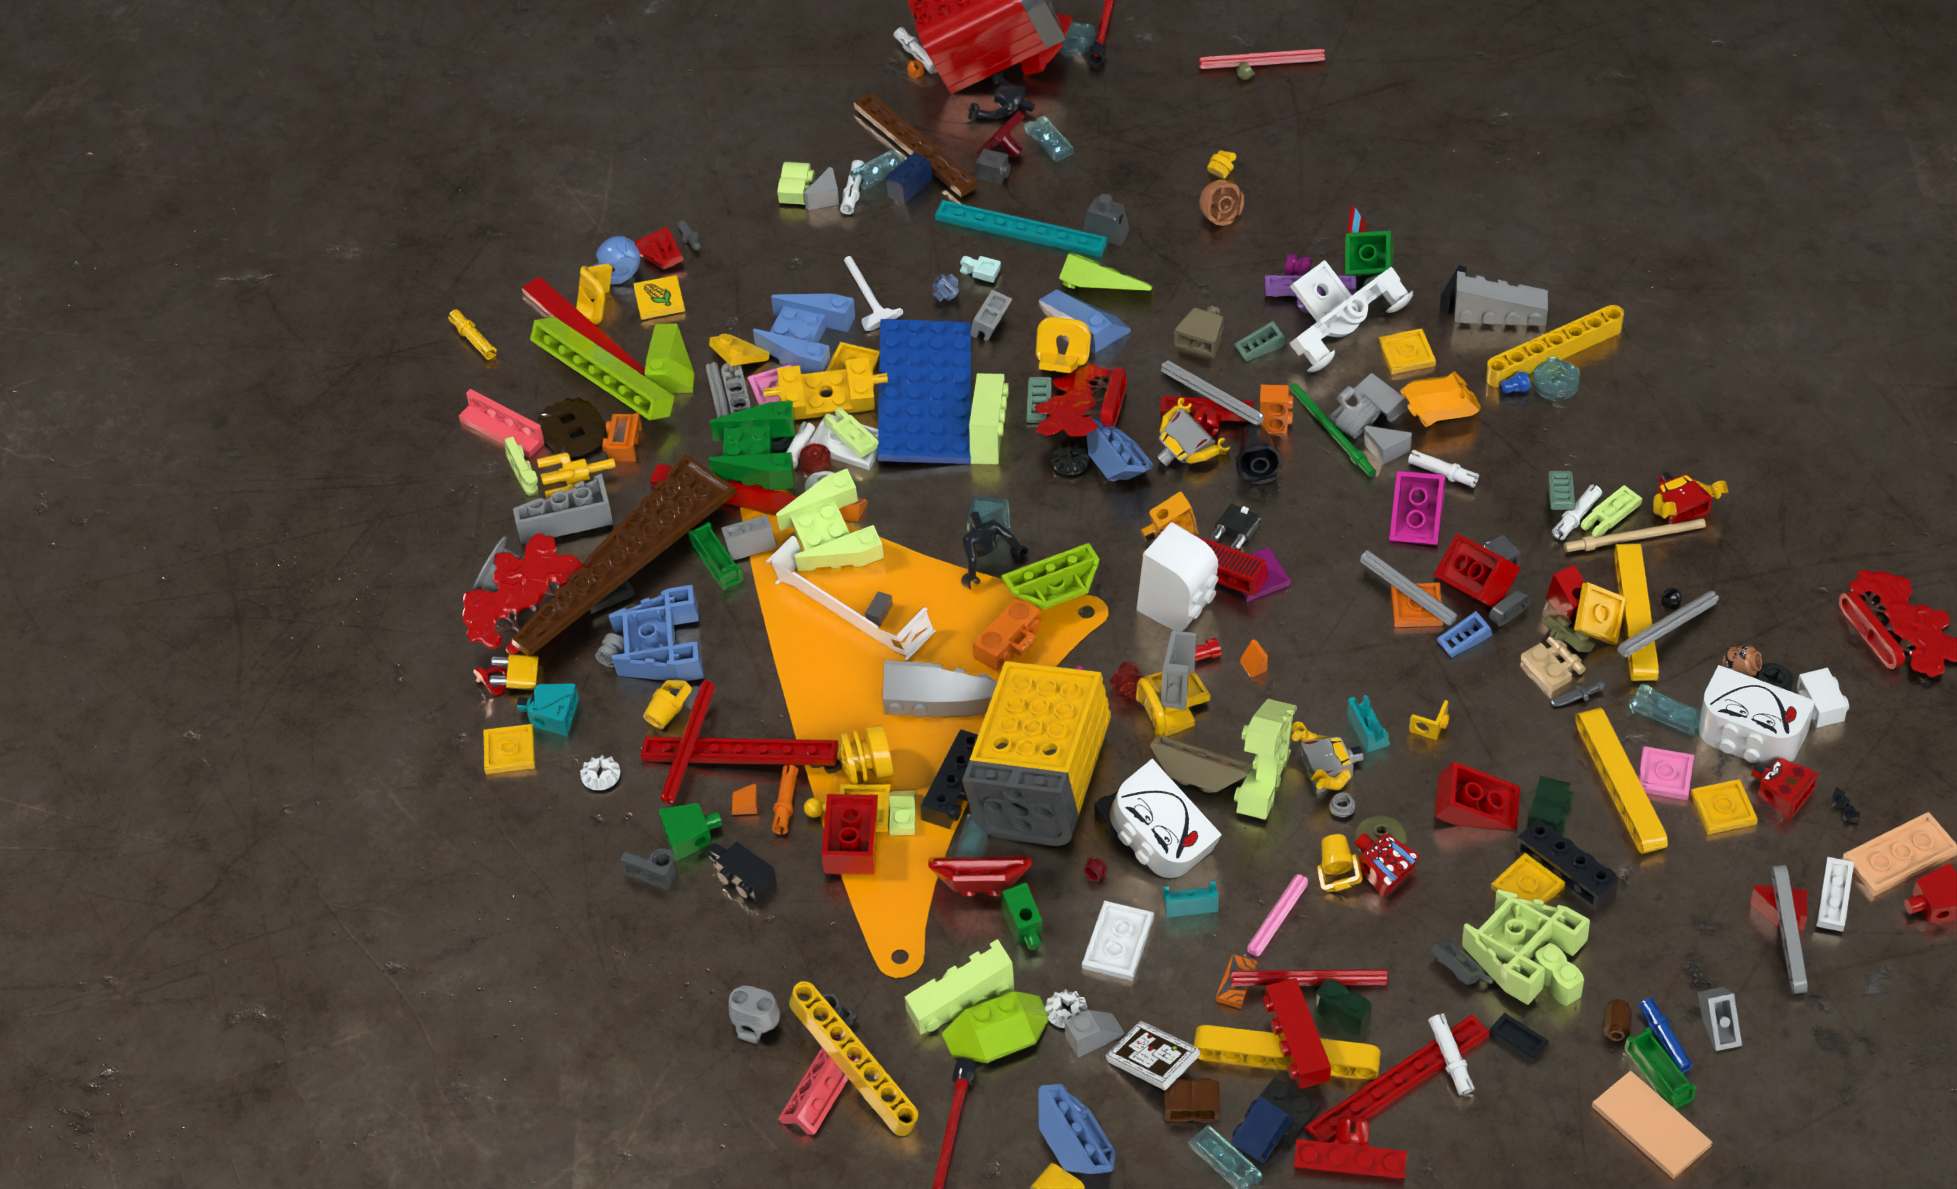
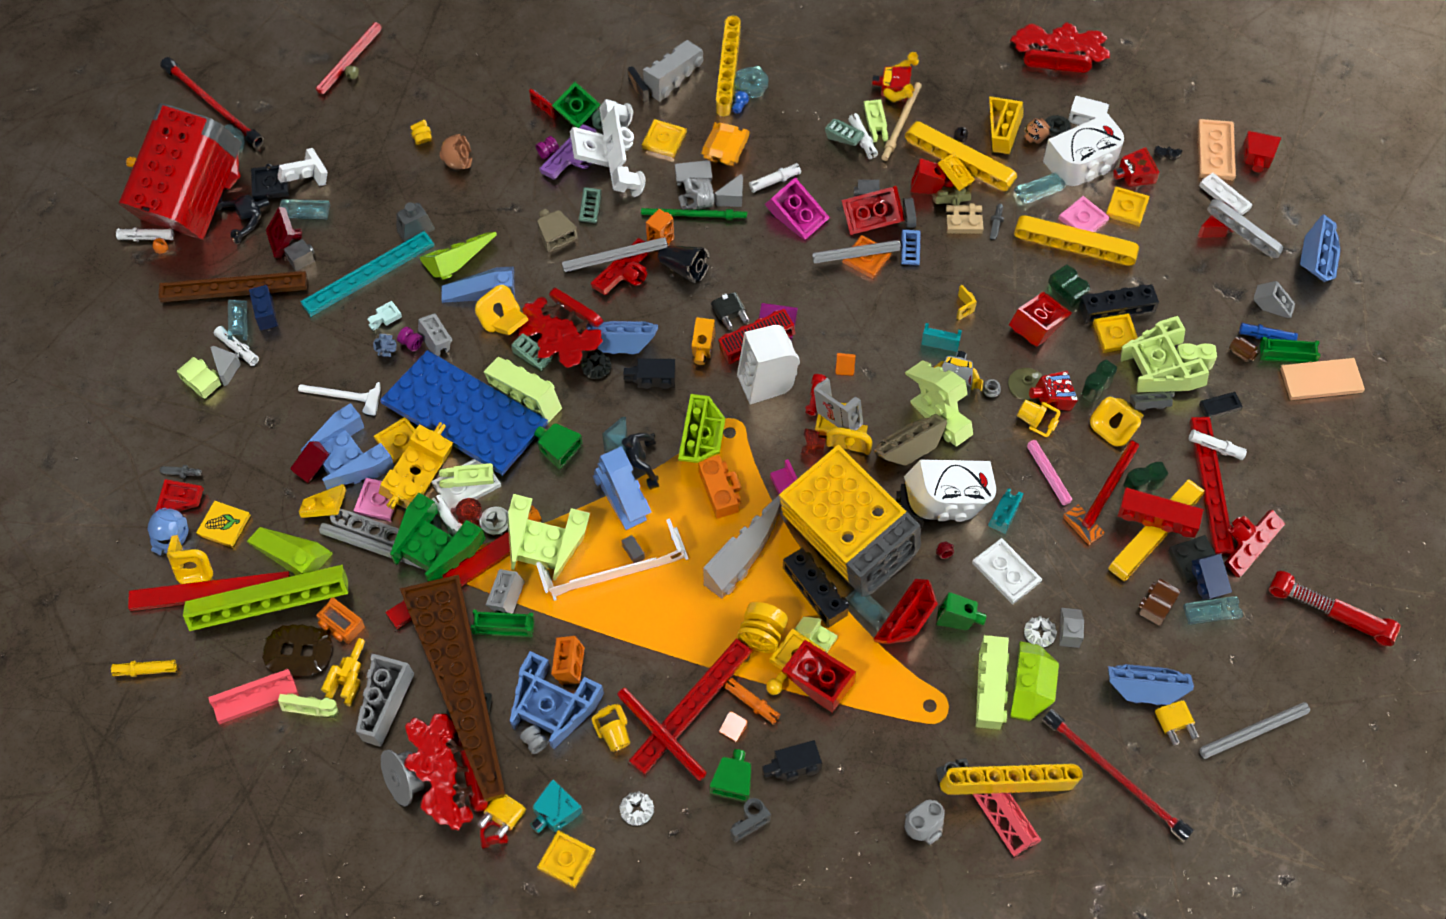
camera: 60 degrees left, 10 degrees up
tile [1106,1021,1200,1090] -> none
torso [1157,398,1231,466] -> none
light grey axle [1617,591,1719,657] -> none
none -> black plate [251,164,289,200]
none -> white bracket [278,148,328,186]
none -> dark red slope [290,441,329,483]
none -> magenta wheel [397,327,423,352]
none -> green torso [534,423,583,469]
none -> orange brick [551,636,585,685]
none -> medium blue wedge [593,446,652,530]
none -> black hinge [623,358,676,389]
none -> yellow wedge [989,96,1023,154]
none -> clear green brick [1081,359,1117,403]
none -> yellow piece [1090,397,1144,447]
none -> medium blue wedge [1300,215,1341,282]

